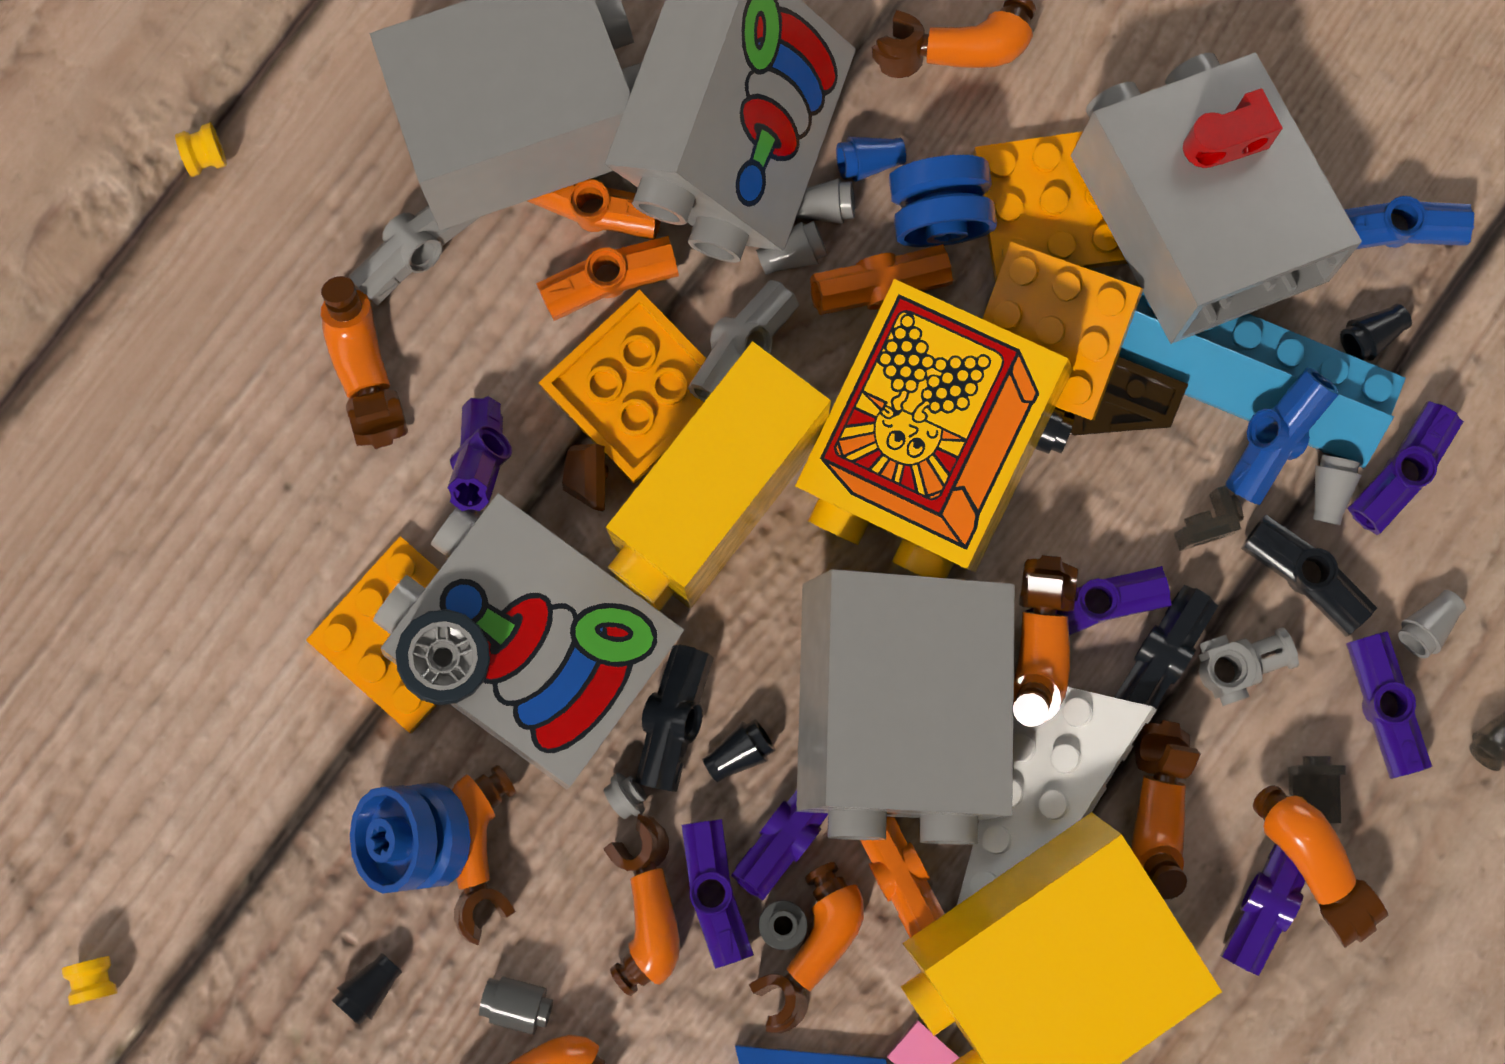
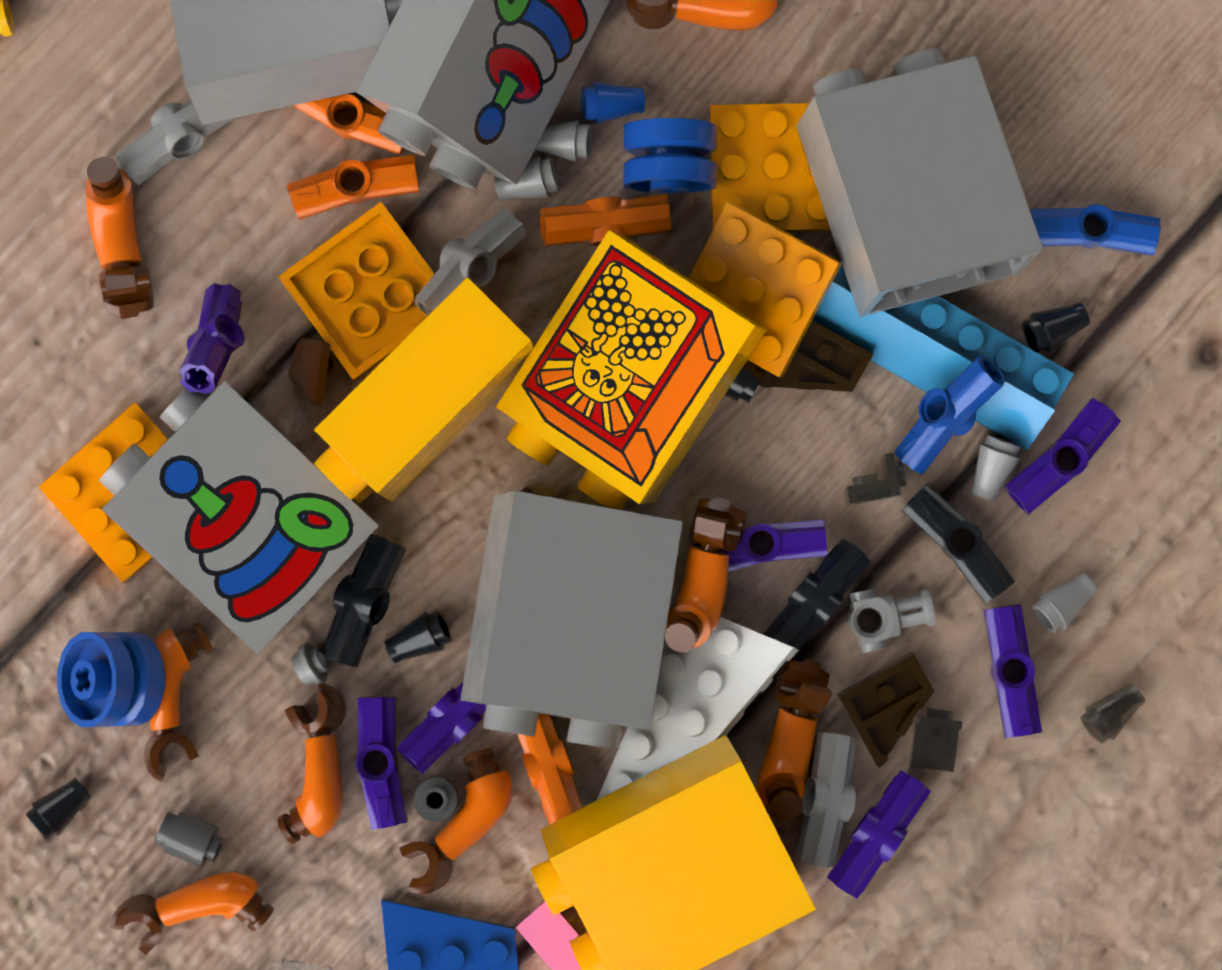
camera: 10 degrees right, 5 degrees up
wheel [396,609,490,705] -> none
red leg [1183,88,1283,168] -> none
orange piece [1253,785,1388,948] -> none
none -> light grey piece [795,732,857,868]
none -> dark brown wing [837,652,934,768]

